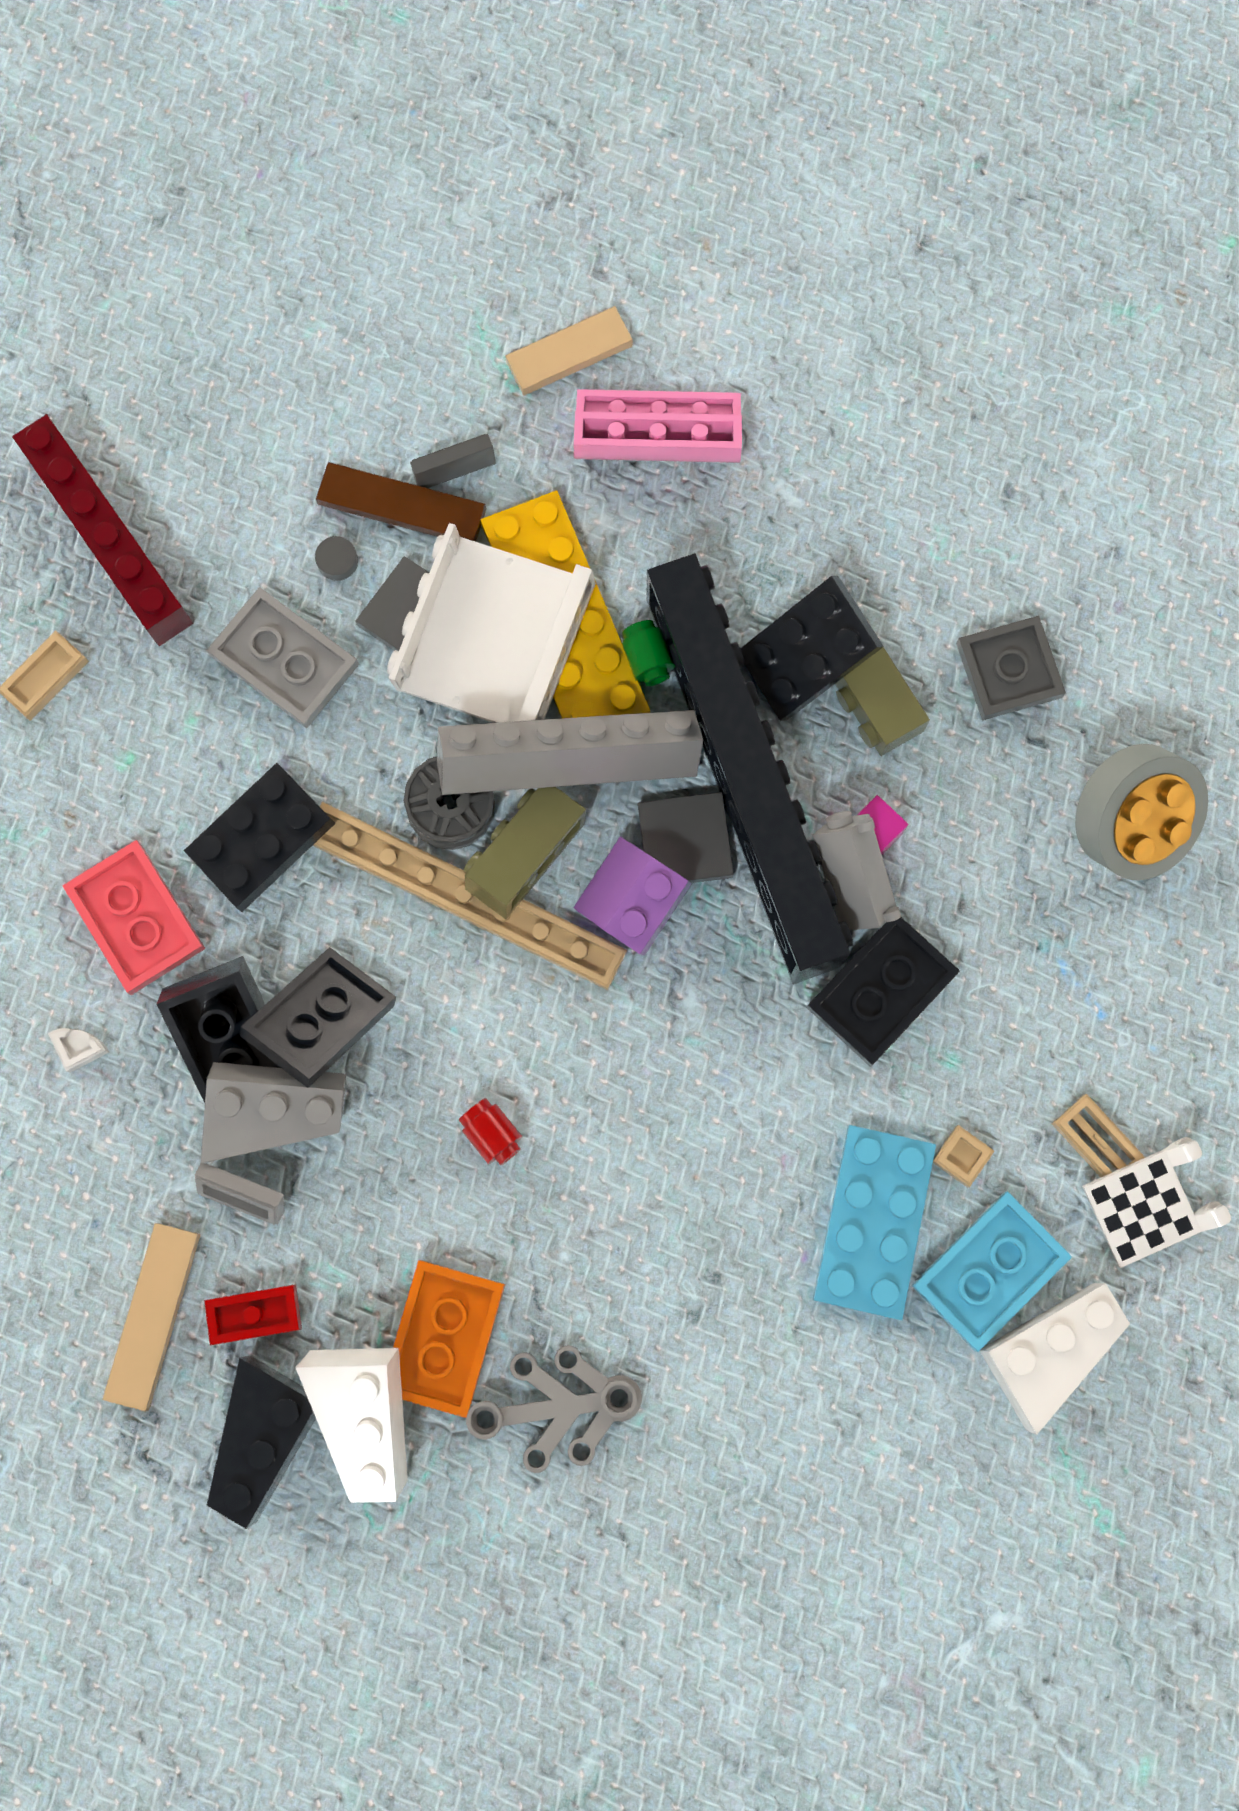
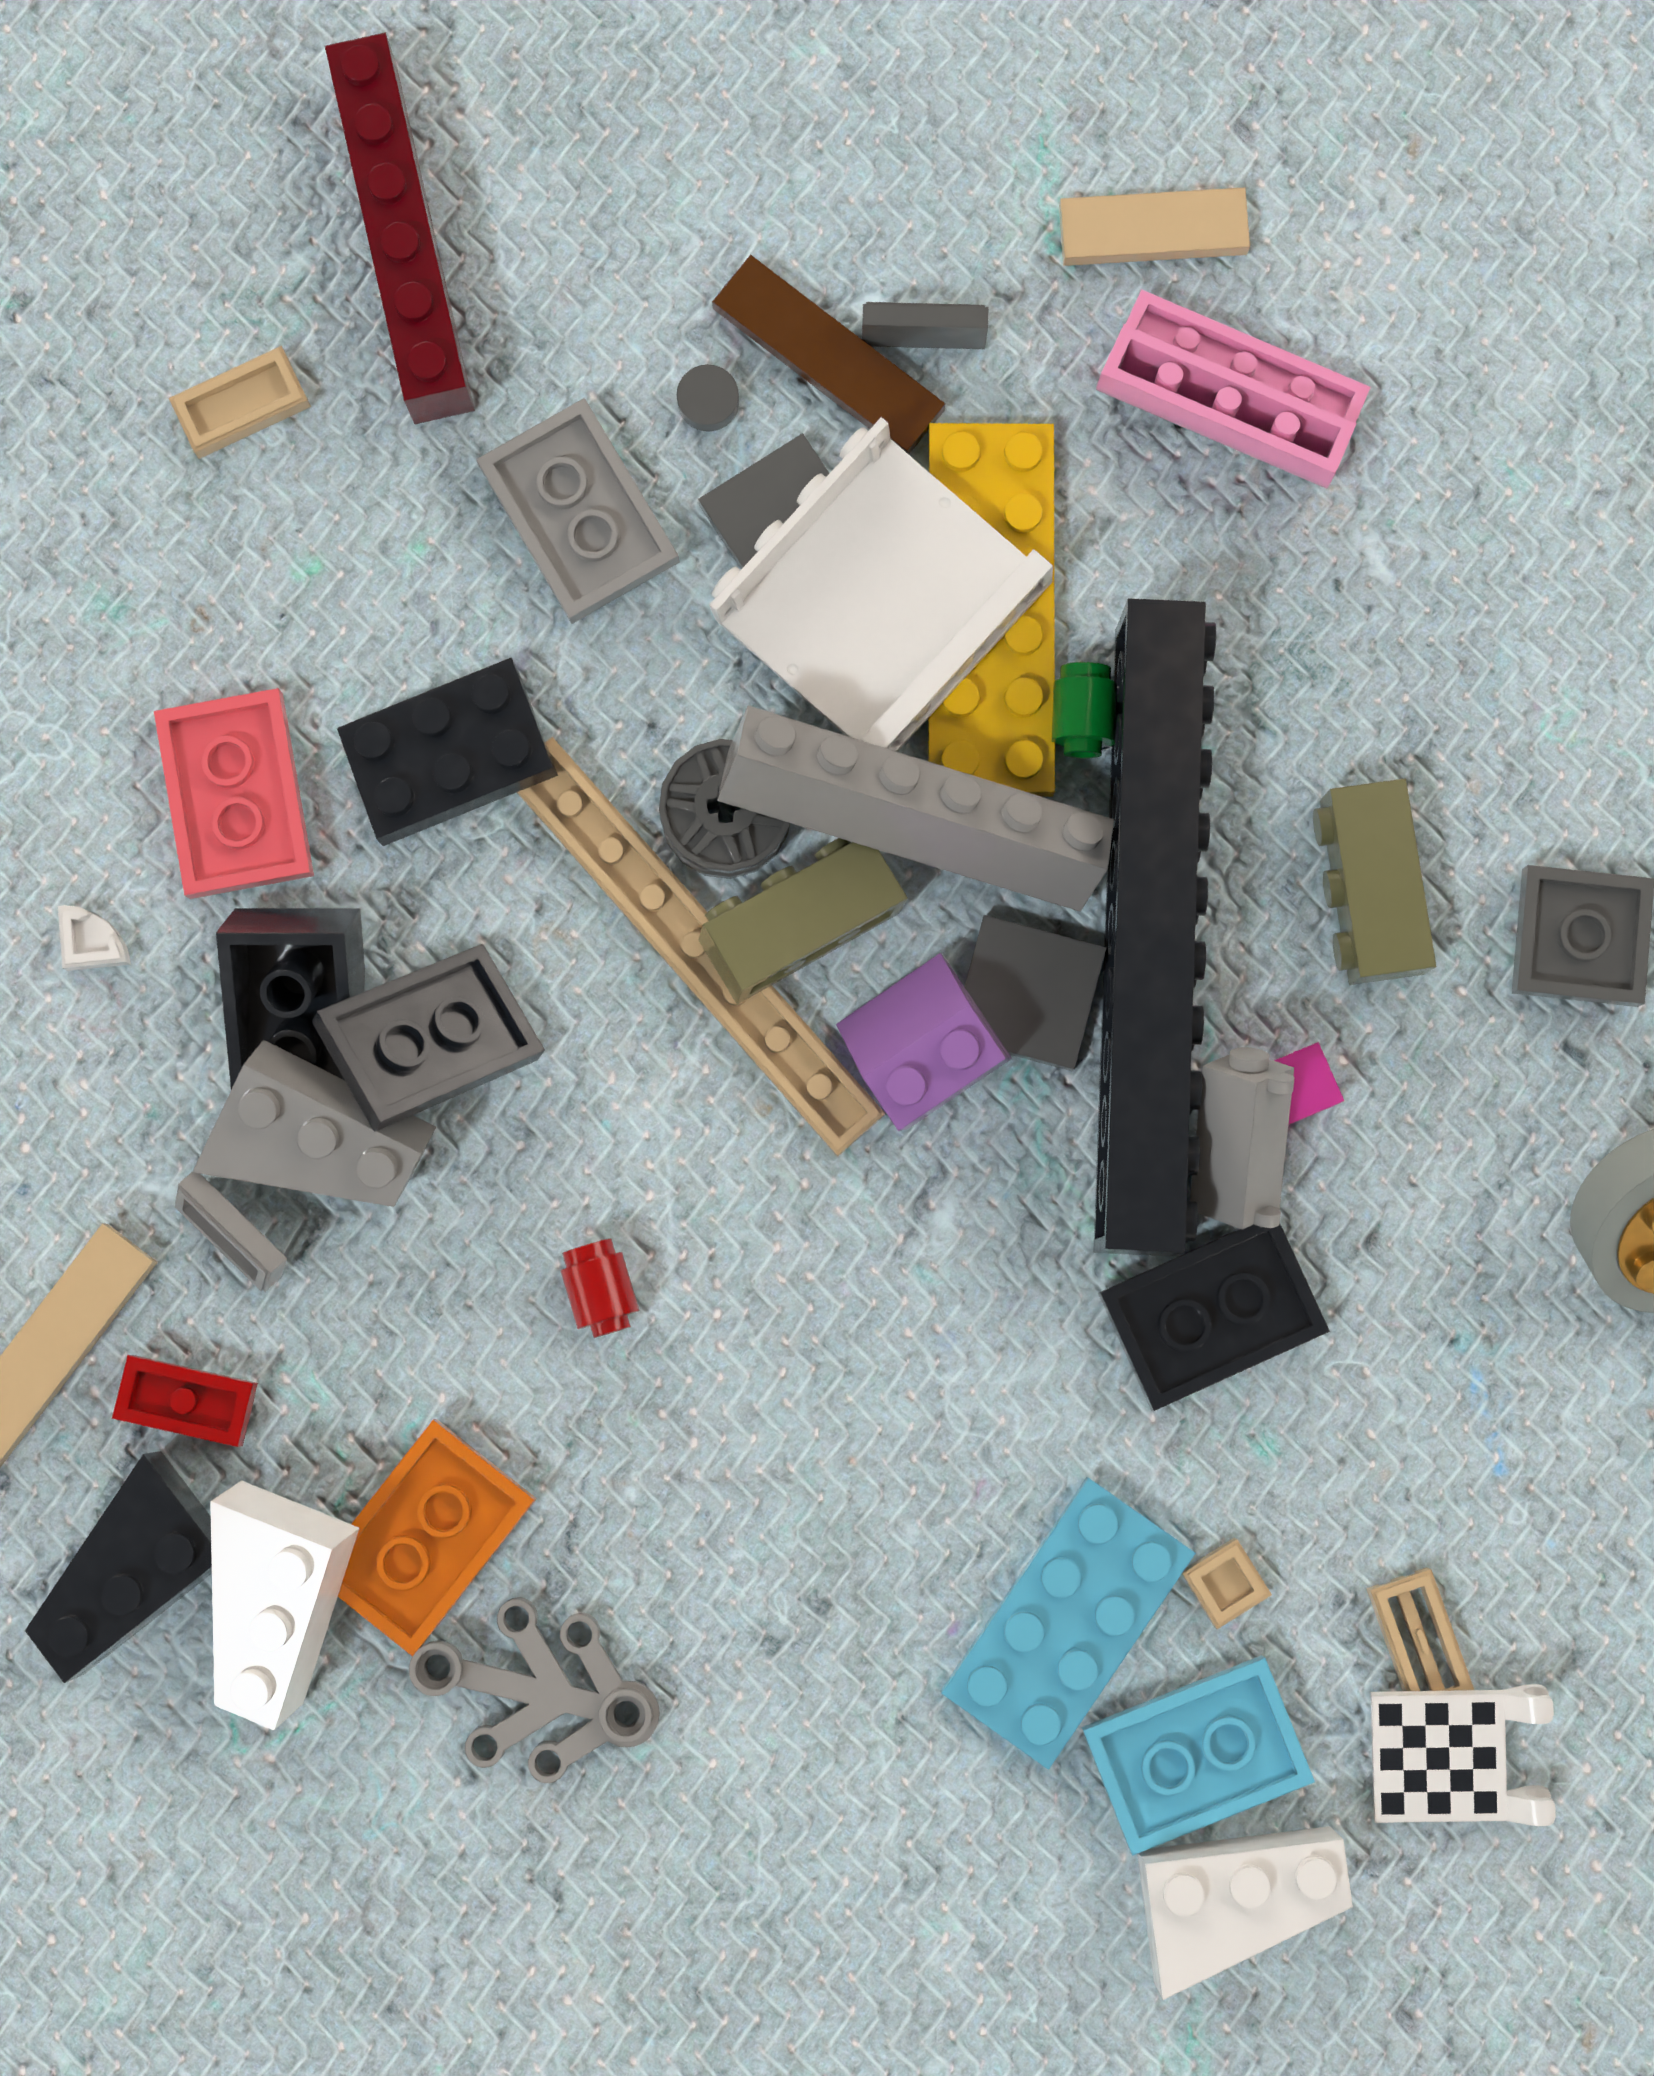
camera: 20 degrees right, 5 degrees up
black plate [740,576,884,721] -> none

